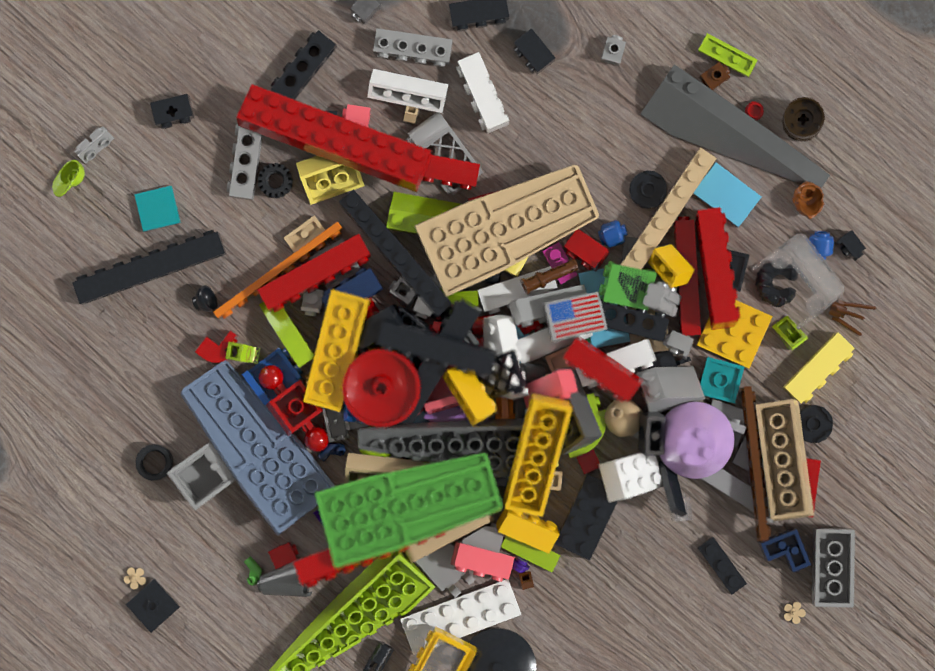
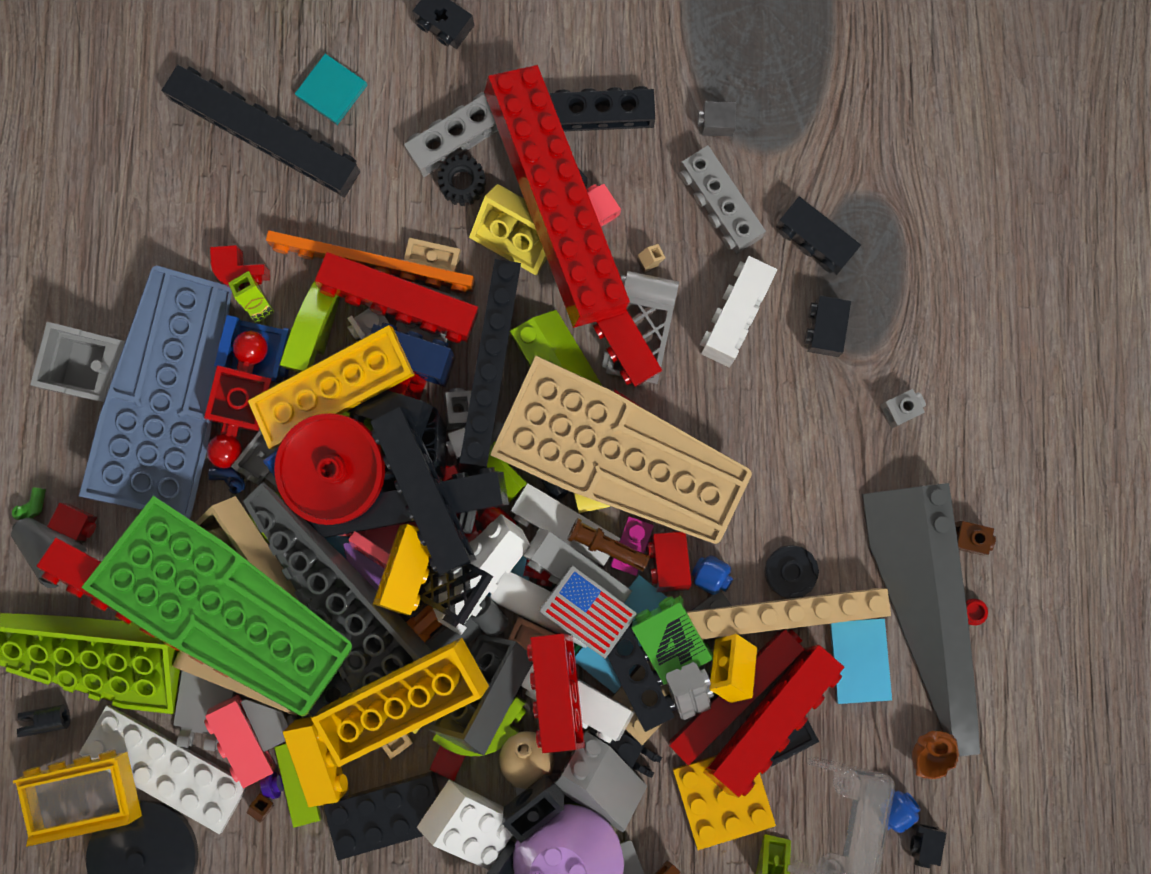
camera: 50 degrees right, 5 degrees down
black tyre [135,444,173,481] -> none
black piece [192,285,218,312] -> none
white brick [367,69,448,113] -> none
coral brick [524,369,578,409] -> none
light grey brick [663,330,694,360] -> none
lime plate [698,33,758,77] -> none
teal plate [700,357,745,404] -> none
black piece [755,258,799,307] -> none
dark brown wheel [782,97,825,142] -> none

